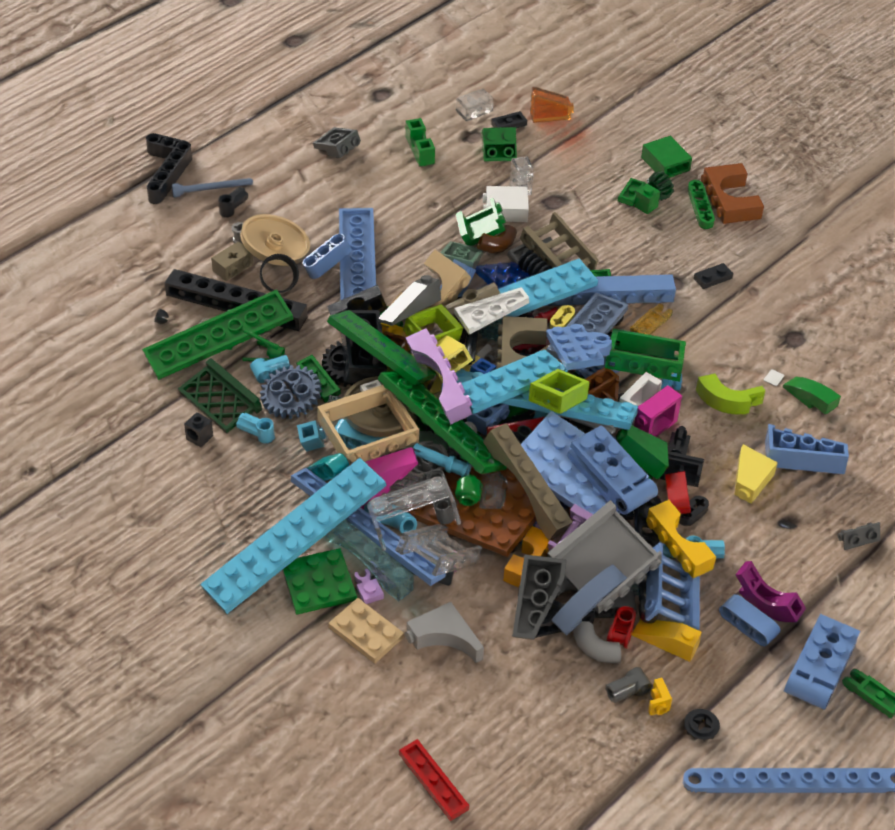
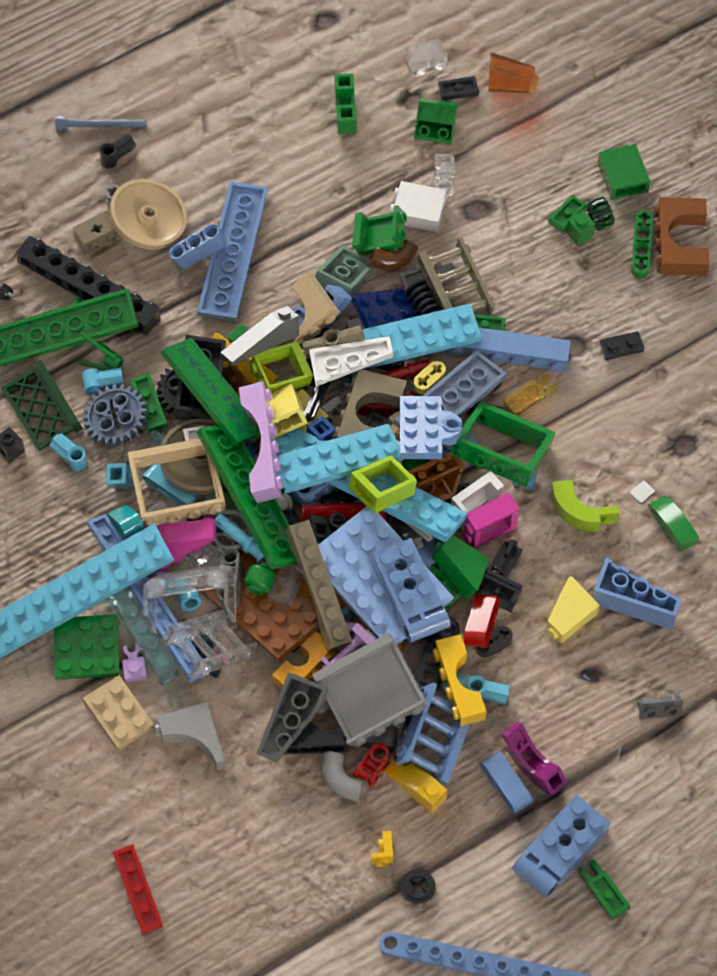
camera: 15 degrees right, 15 degrees up
black beam [146,133,192,204] -> none
black tyre [260,254,299,293] -> none
dark grey plate [313,127,361,158] -> none
black arch [328,285,388,315] -> none
sand blue slope [552,565,627,636] -> none
dark grey piece [605,667,653,703] -> none

